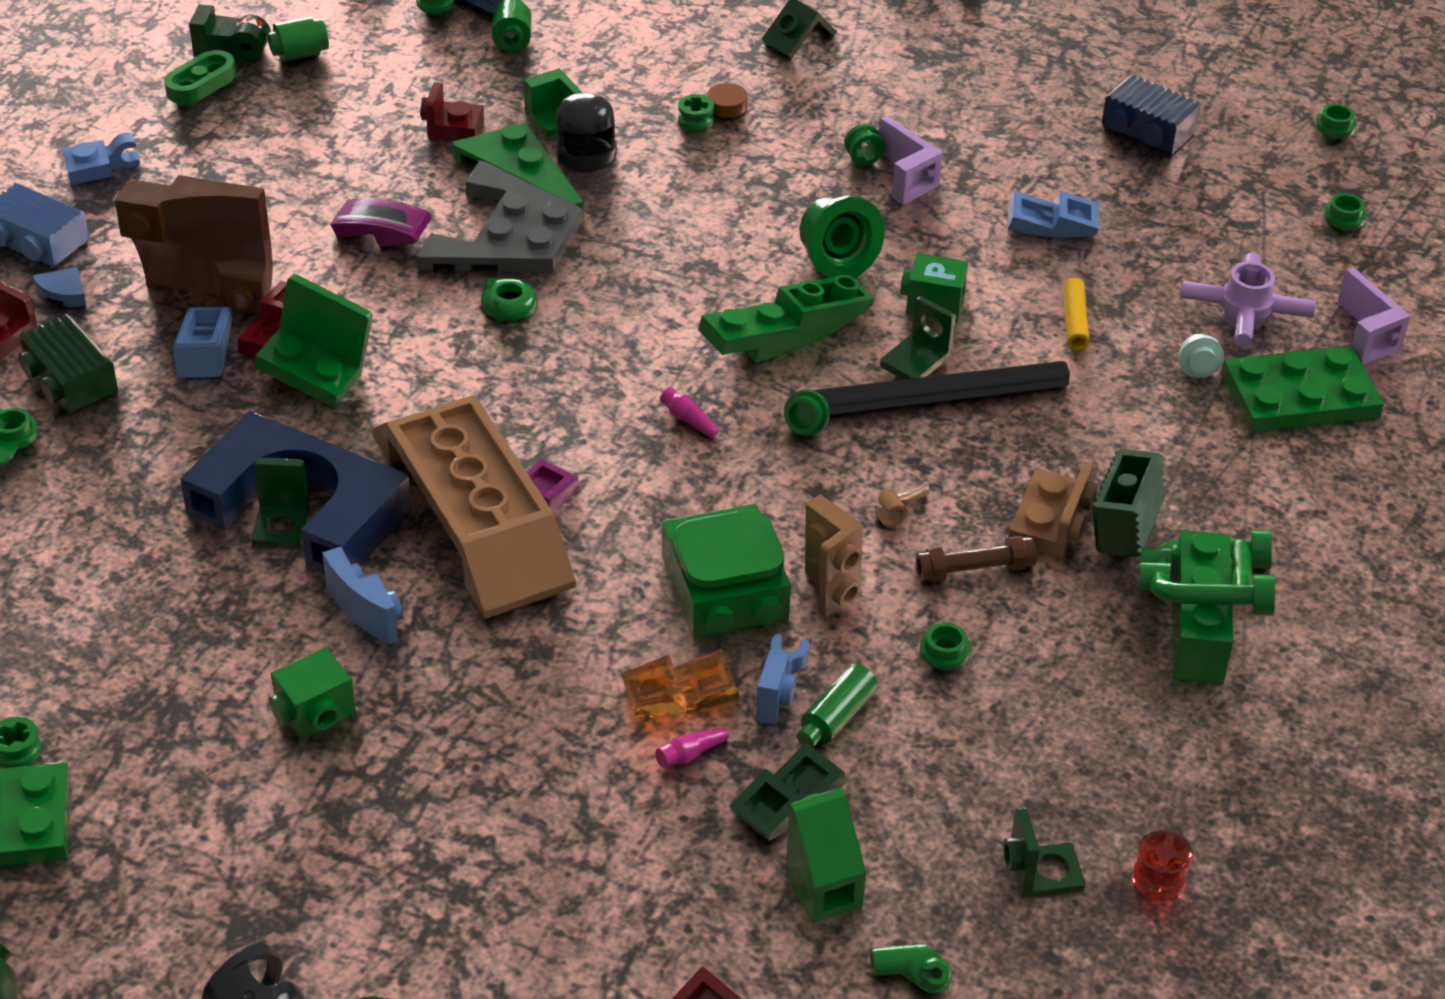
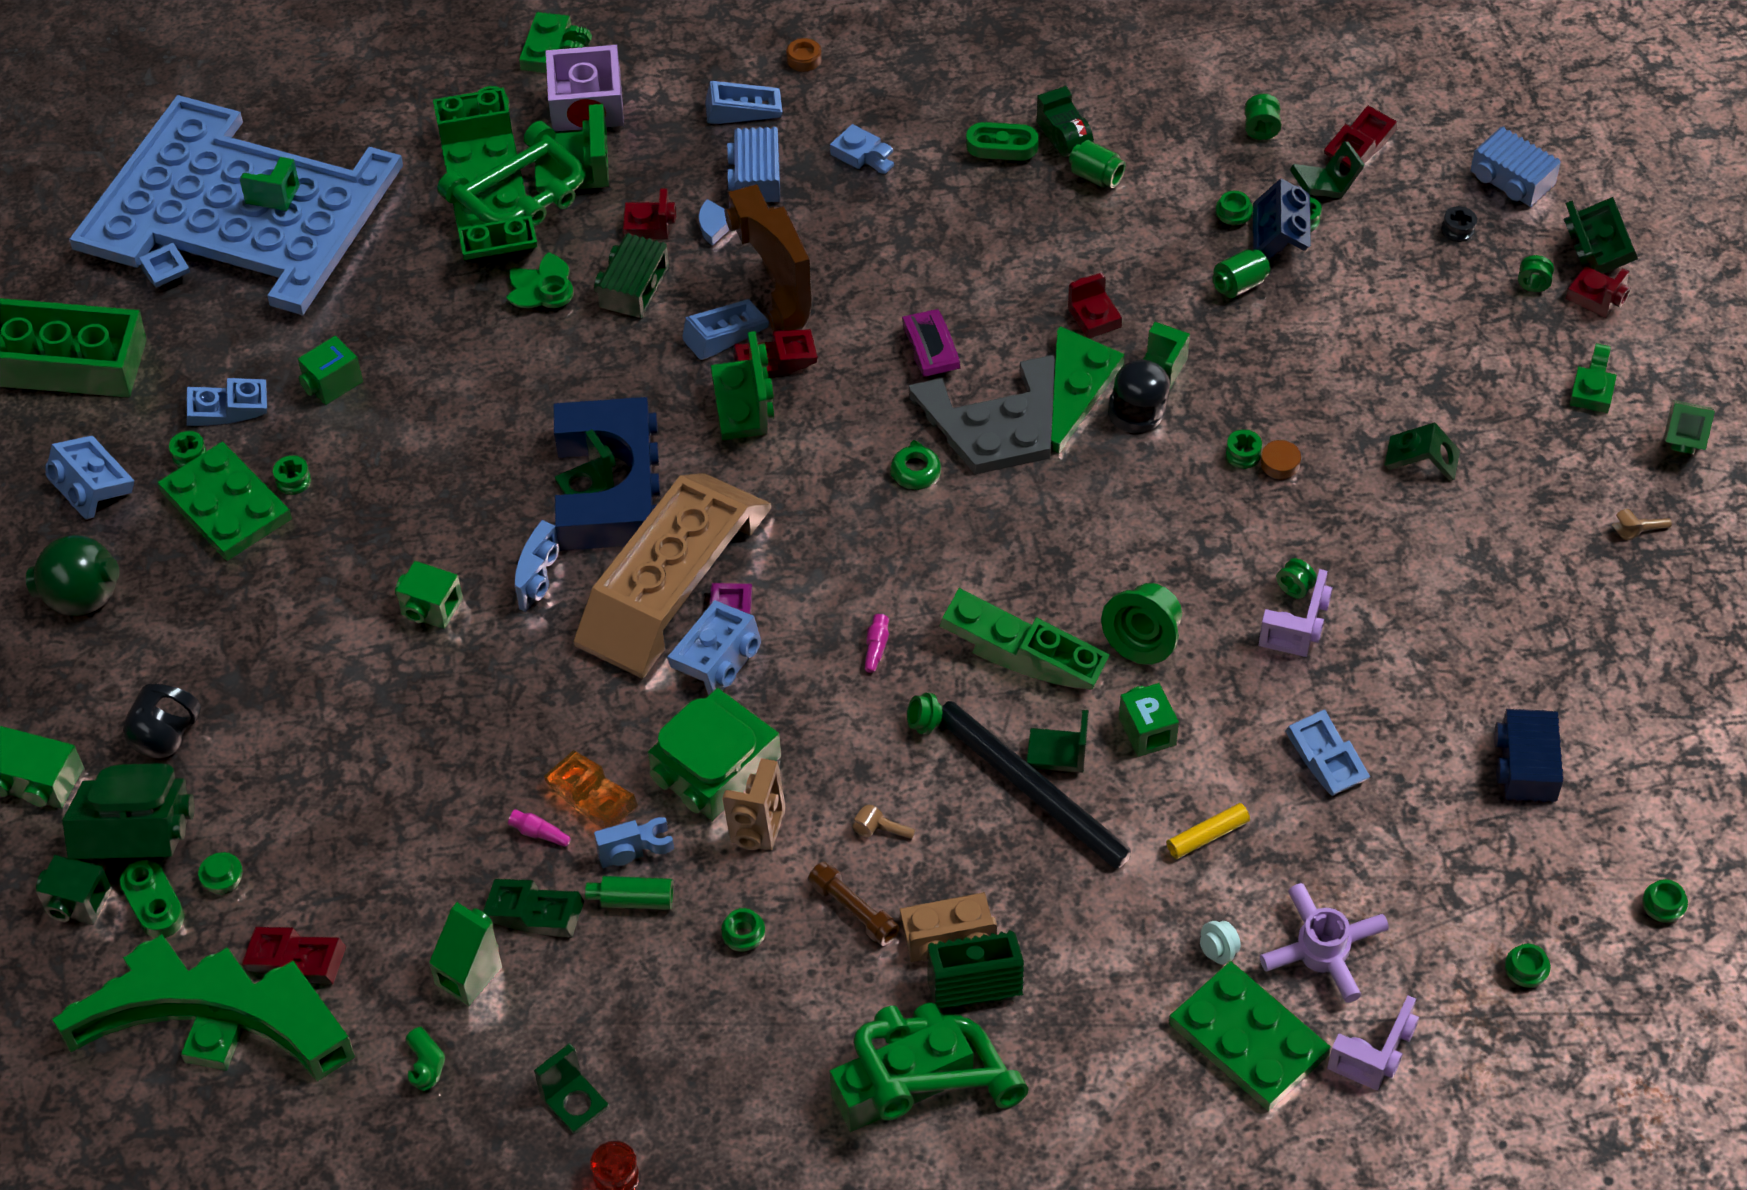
camera: 60 degrees right, 10 degrees up
none -> medium blue bracket [667,600,761,695]

